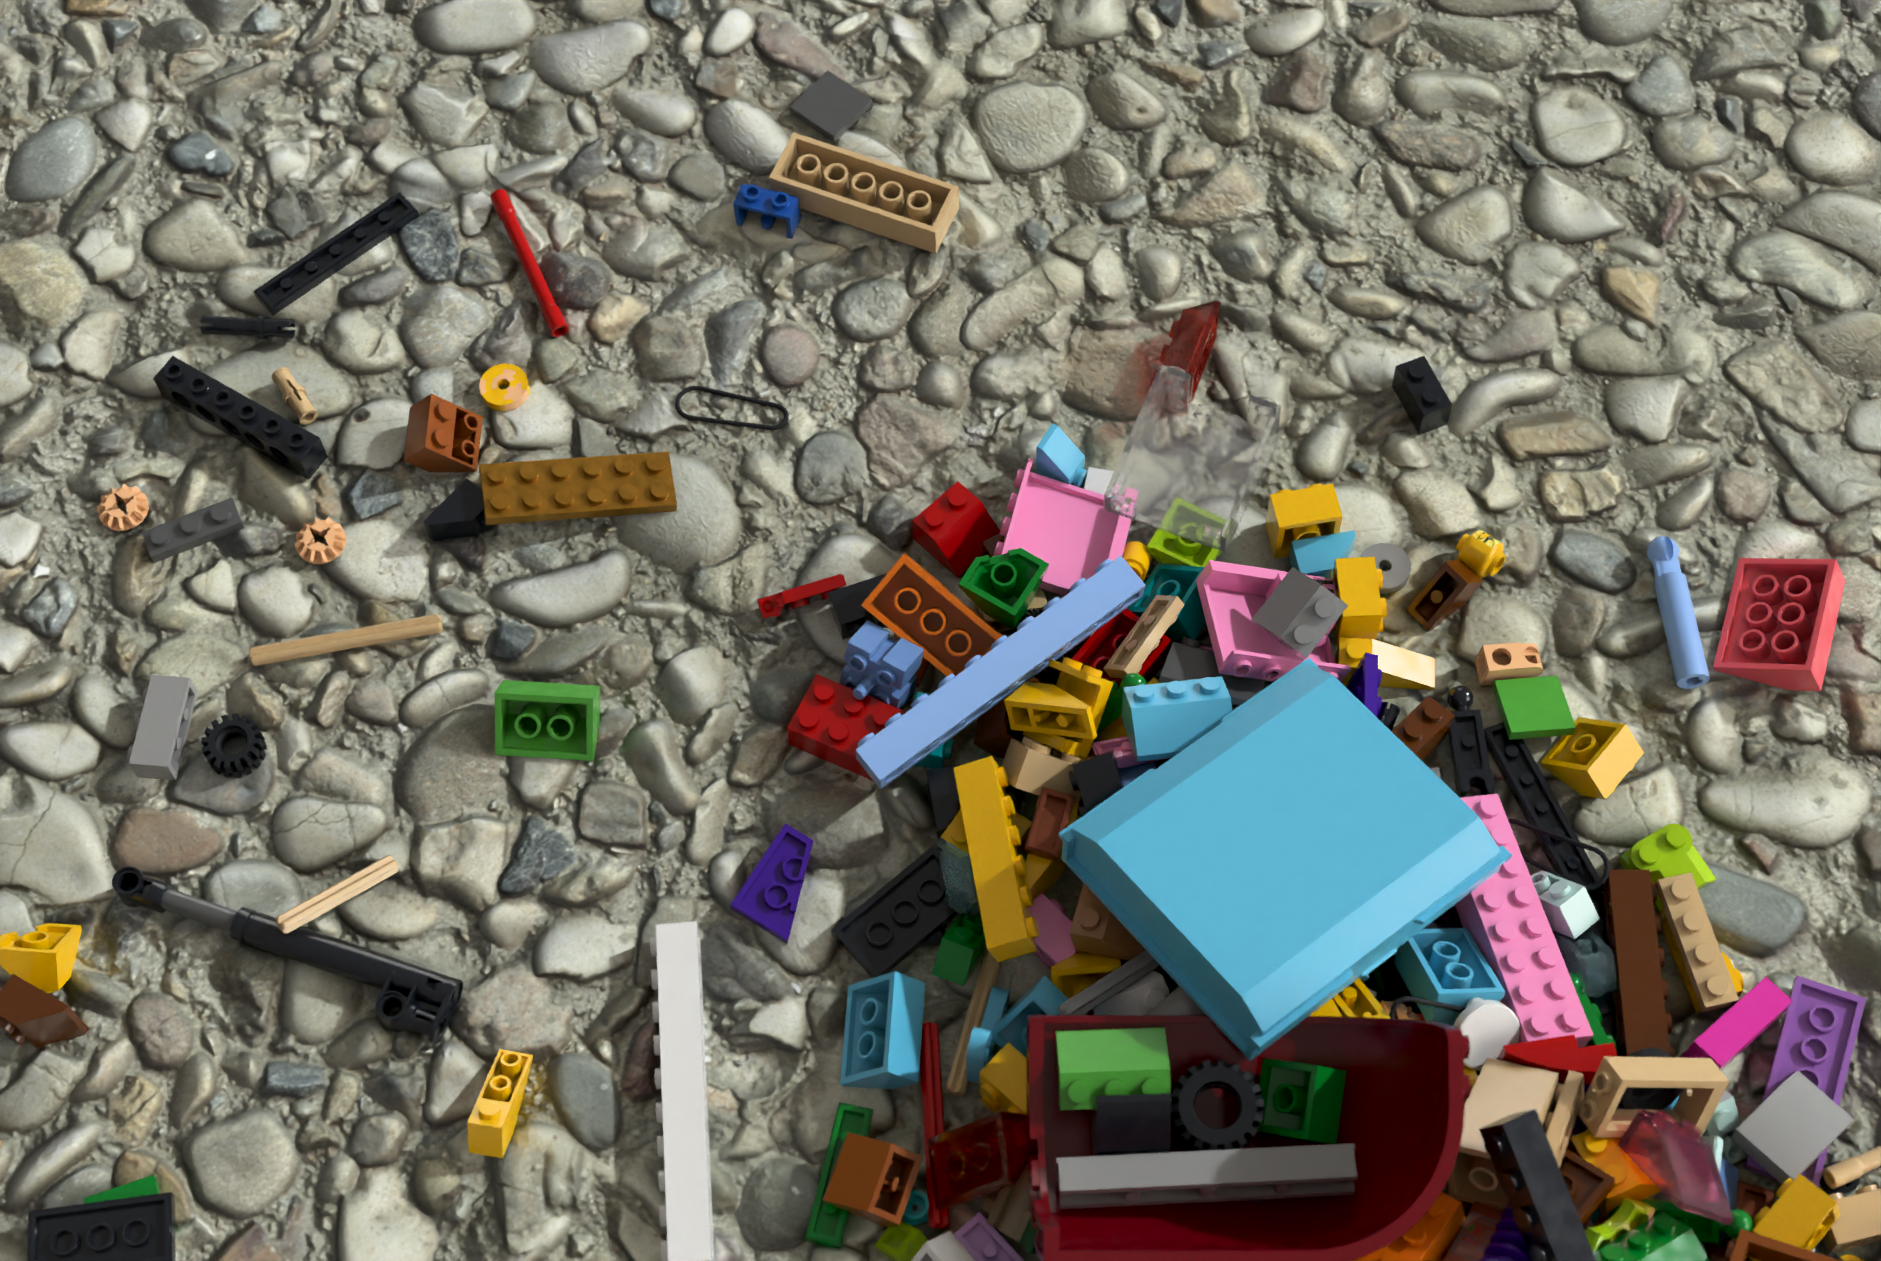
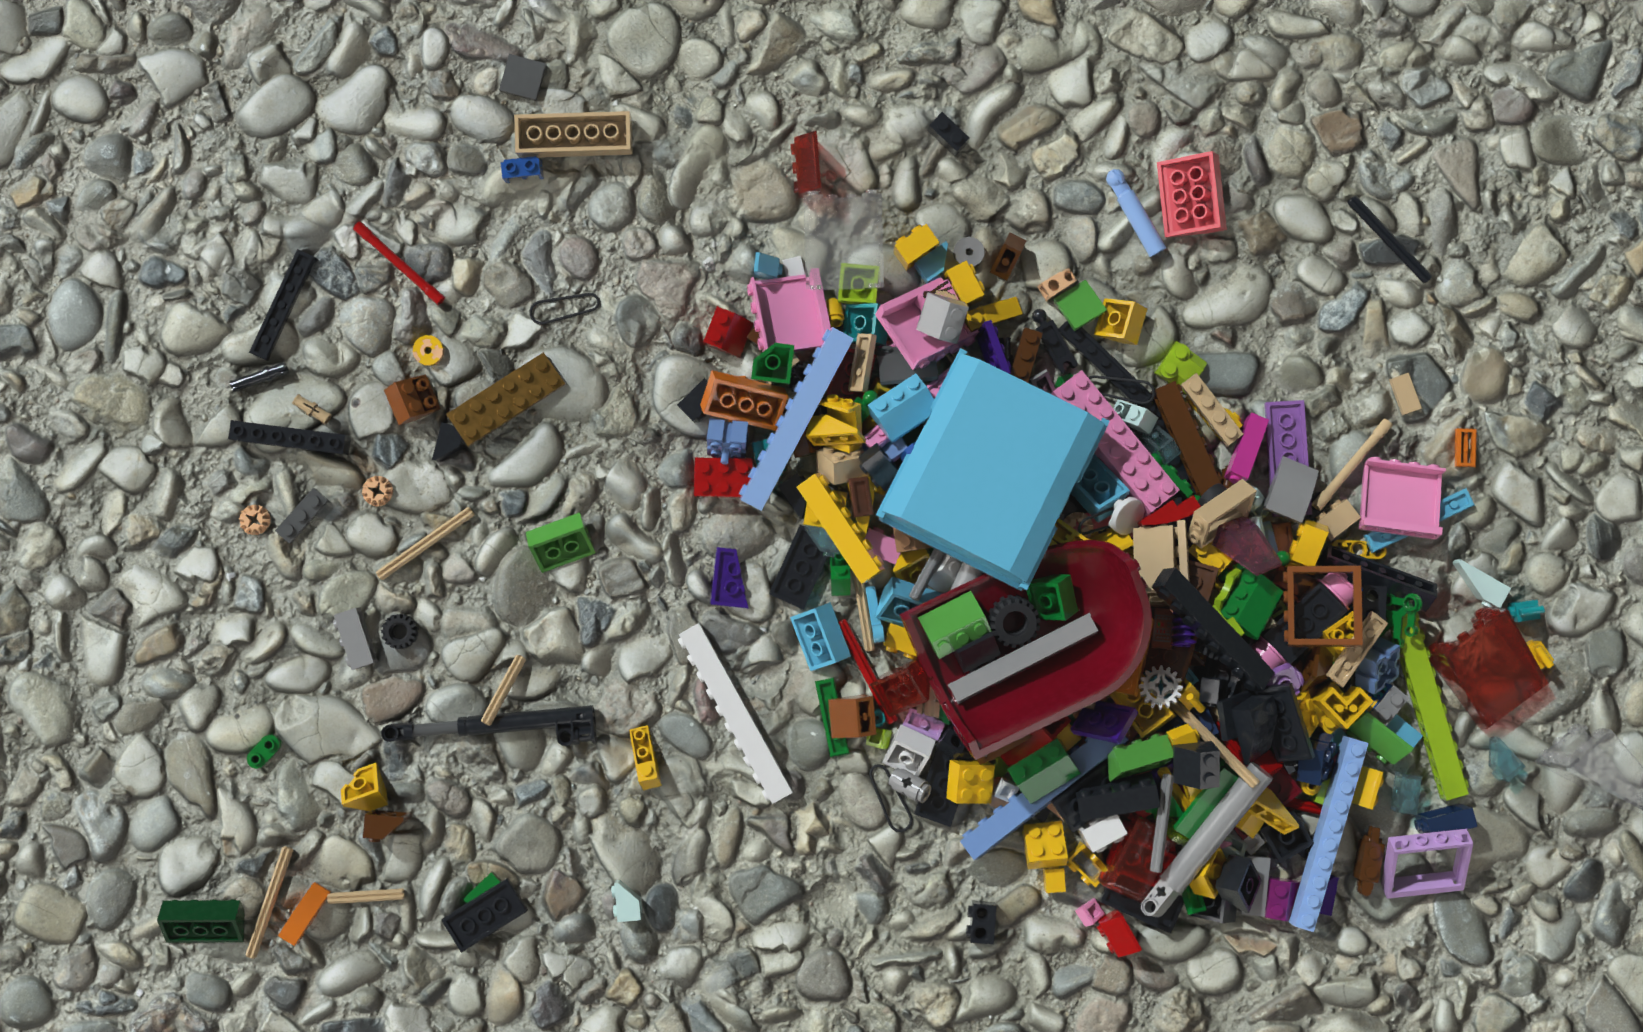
camera: 30 degrees left, 25 degrees up
red hinge [757,574,847,619] -> none
yellow head [1456,530,1506,578] -> none

